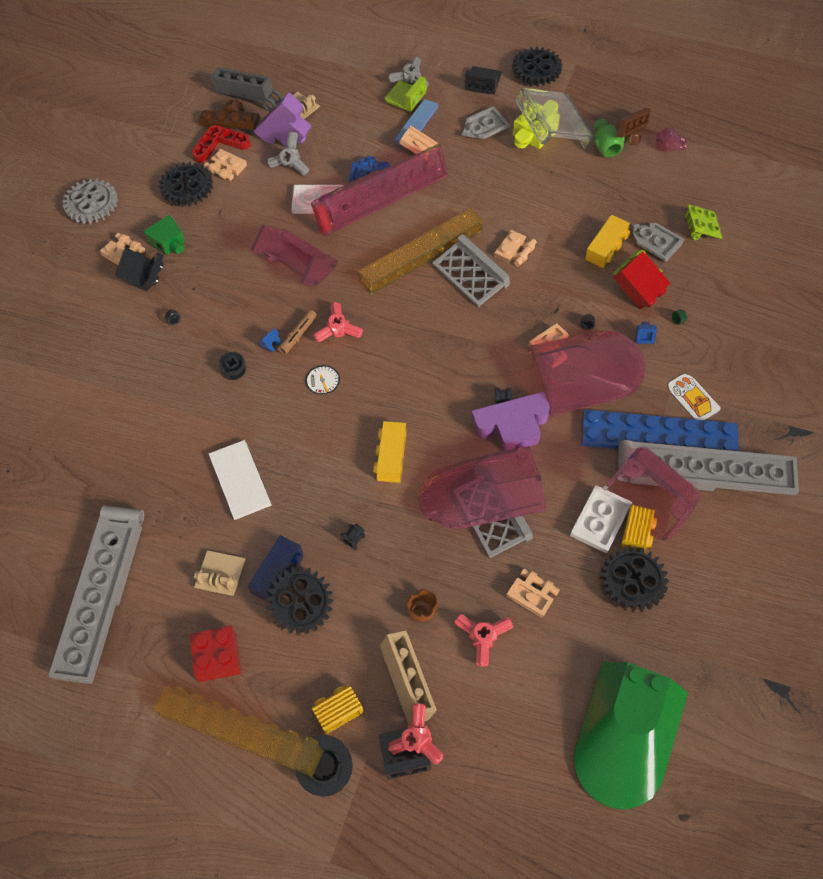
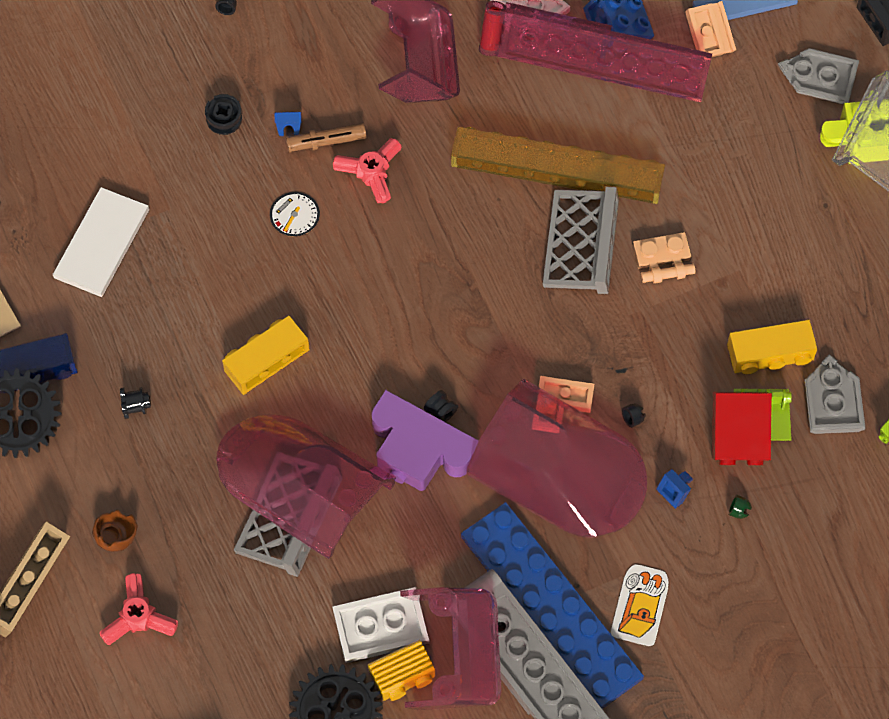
camera: 45 degrees right, 5 degrees up
light nougat plate [506,568,560,618] -> none

